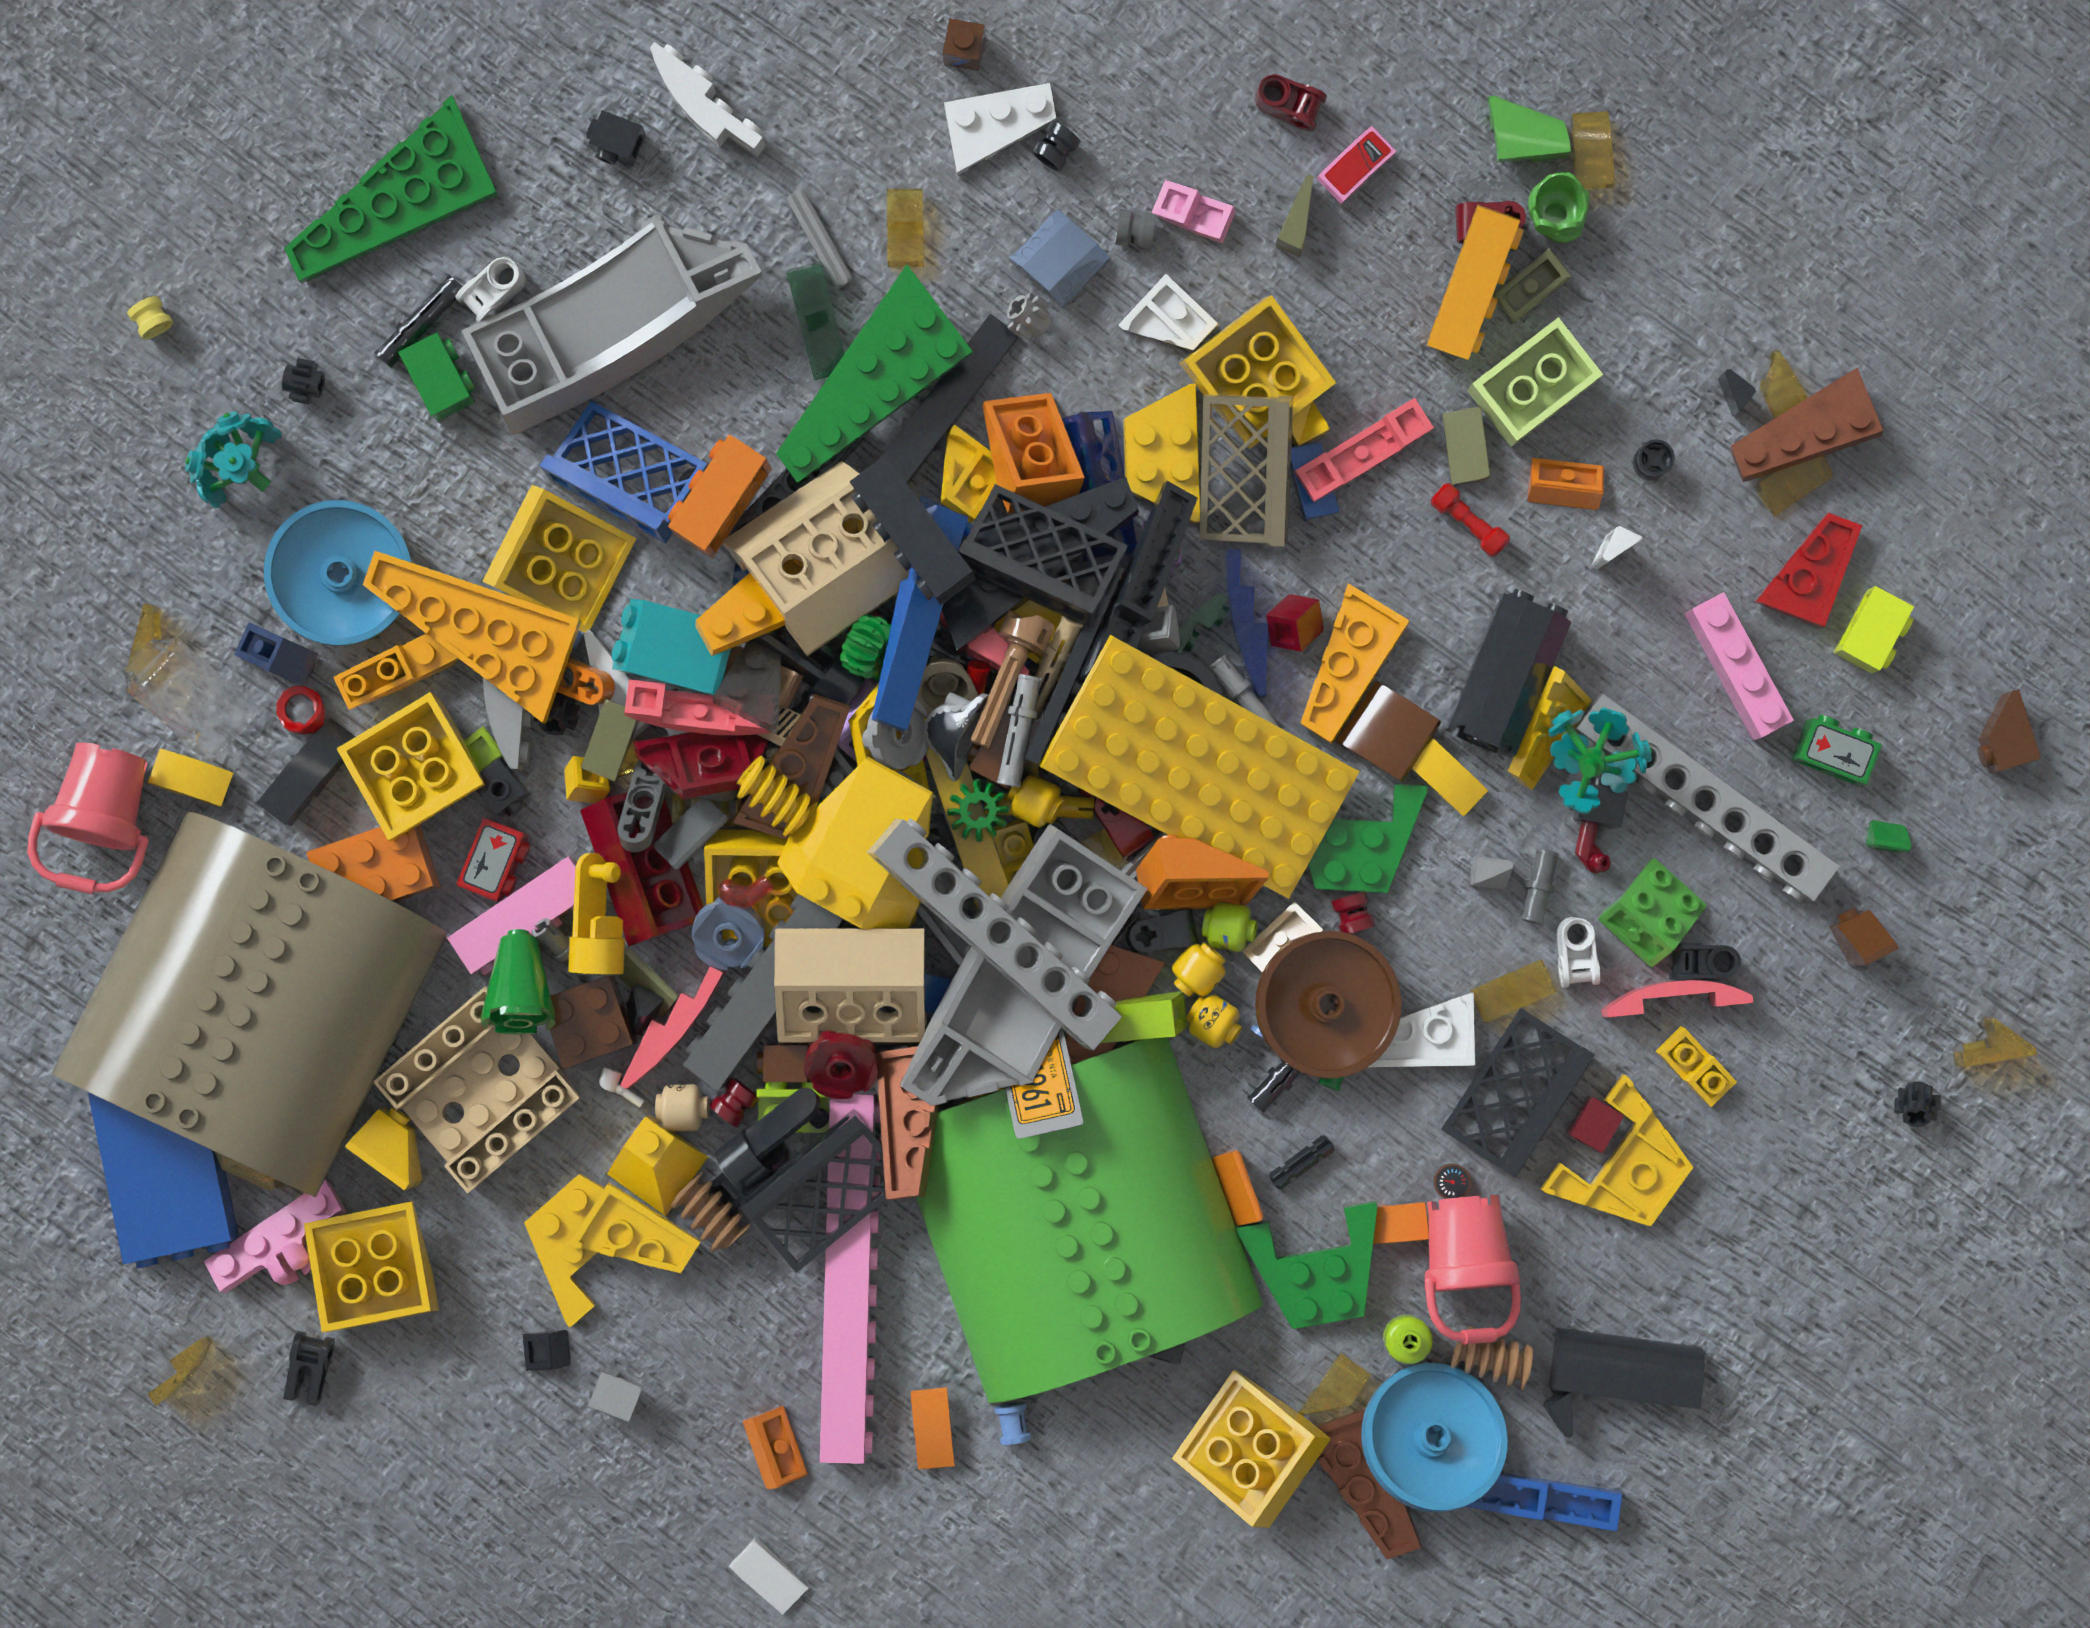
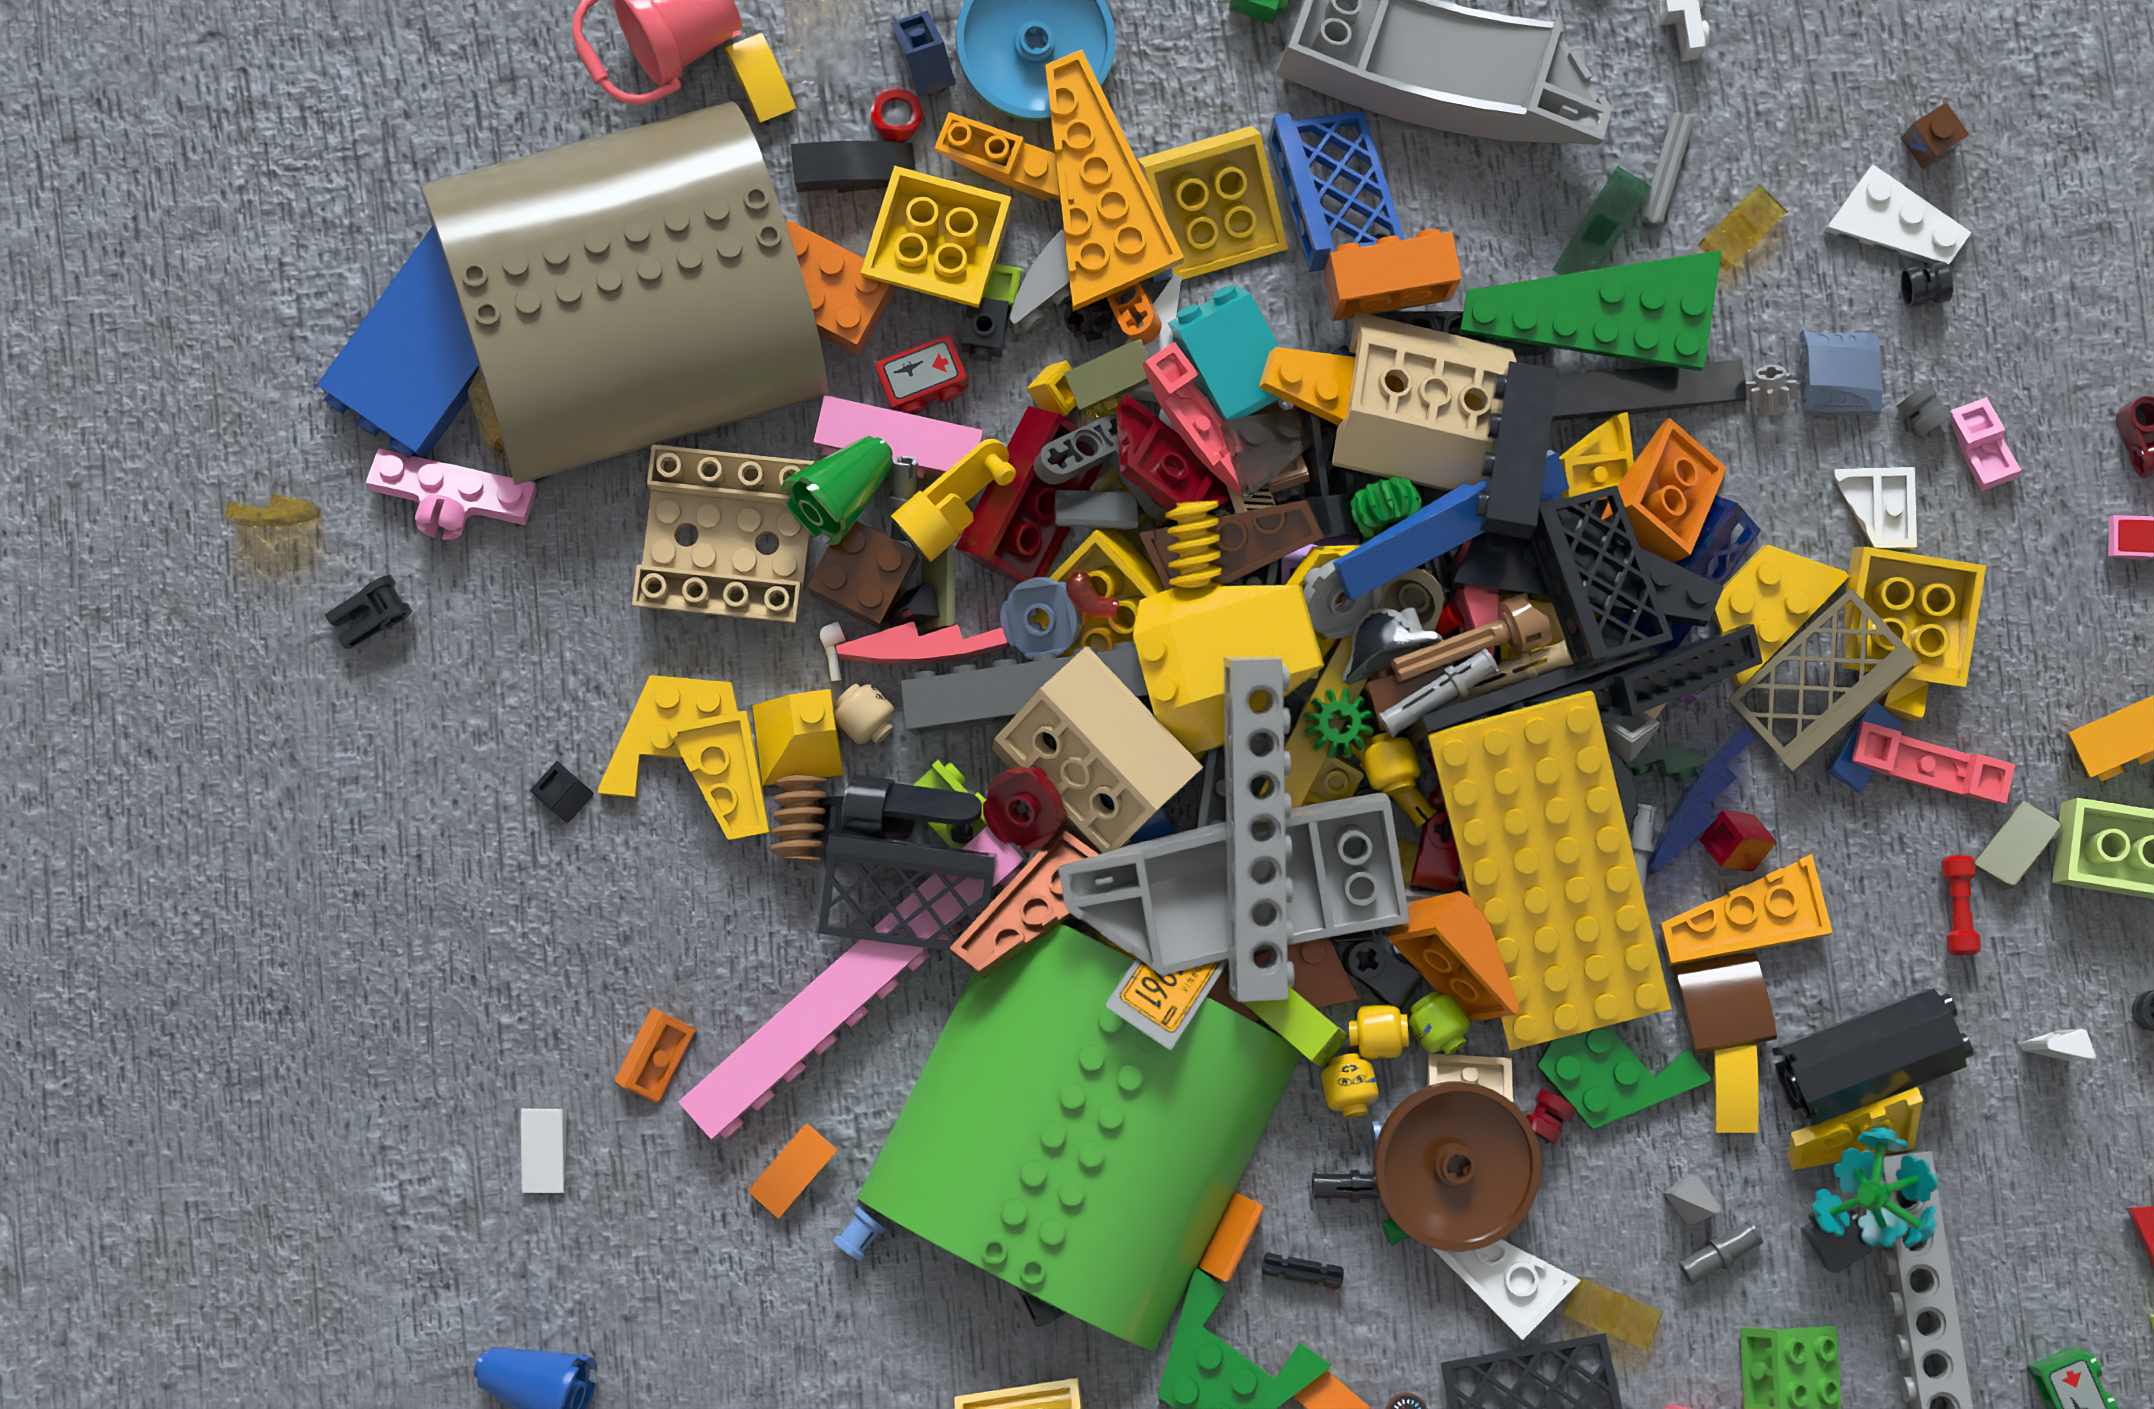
camera: 40 degrees right, 5 degrees down
yellow slope [304,1201,439,1332] -> none
yellow slope [345,1107,422,1190] -> none
light grey panel [588,1367,642,1422] -> none
dark red wheel [709,1077,760,1128] -> none
reddish brown brick [757,1044,810,1082] -> none
olive slope [1275,174,1314,257] -> none
orange slope [1527,457,1604,510] -> none
white piece [1556,917,1600,988] -> none
dark red arm [1575,821,1611,874] -> none
bright pink brick [1684,592,1794,740] -> none

